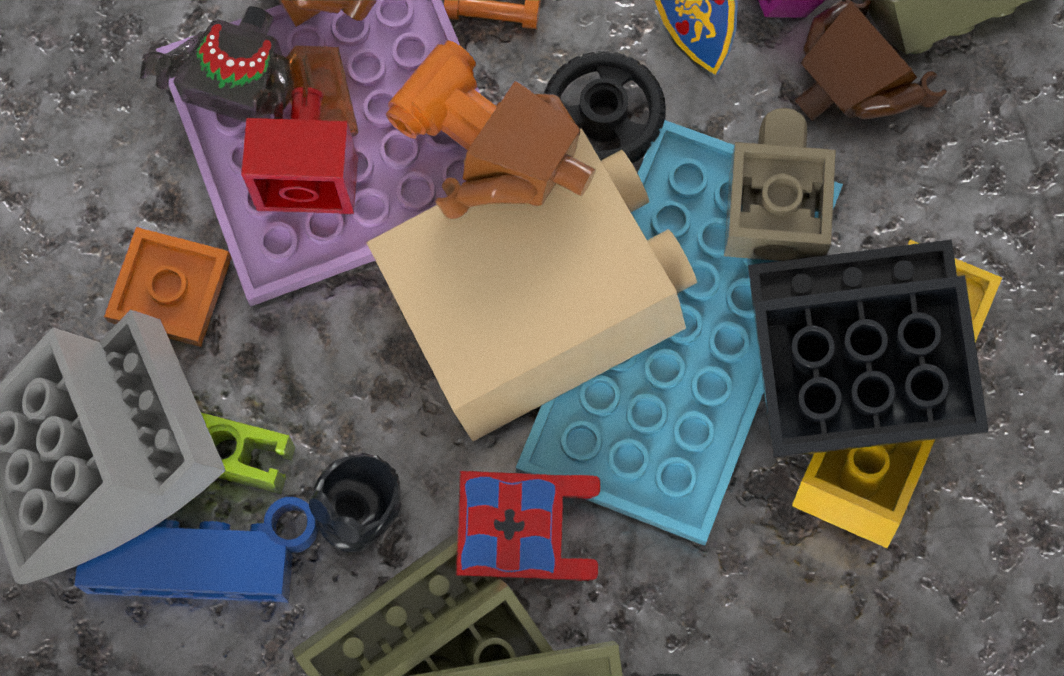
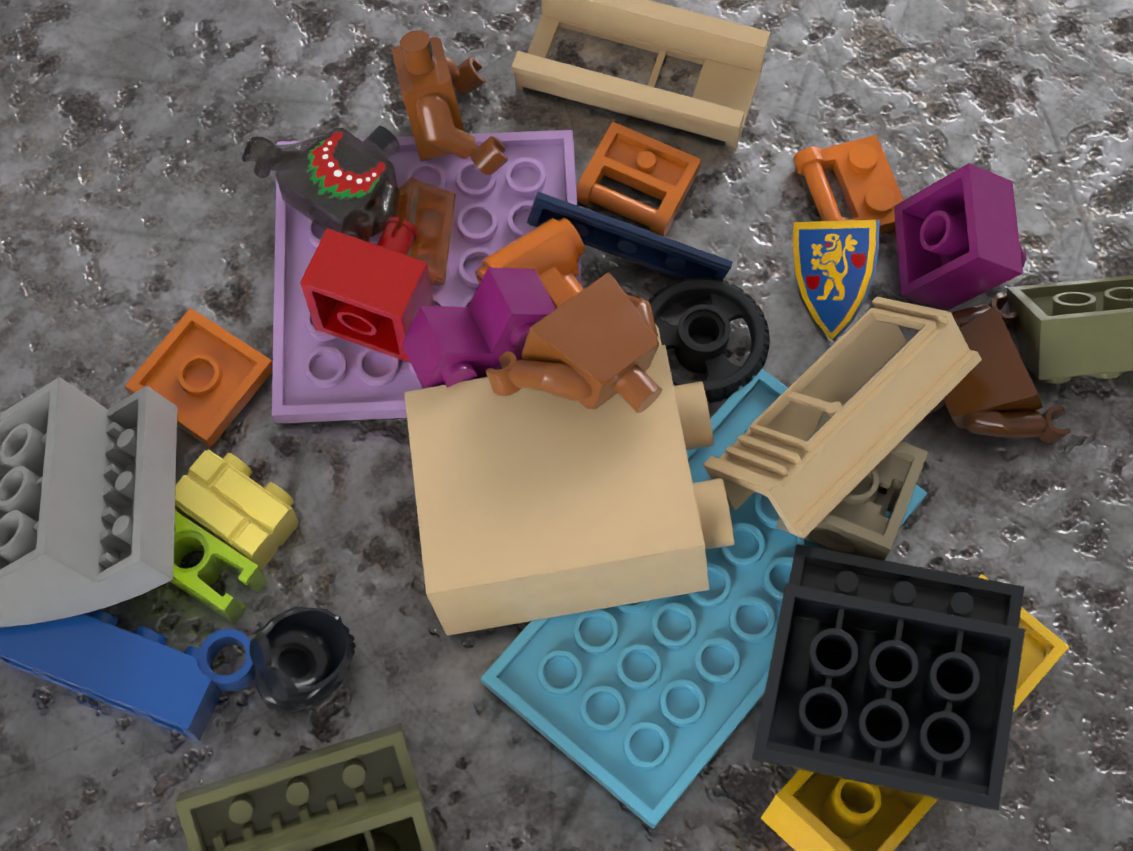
camera: 15 degrees right, 5 degrees down
red flag [456,471,600,581] -> none
none -> light yellow brick [175,449,299,571]
none -> magenta brick [402,267,556,388]
none -> dark blue slope [526,191,733,280]
none -> tan piece [702,297,982,538]

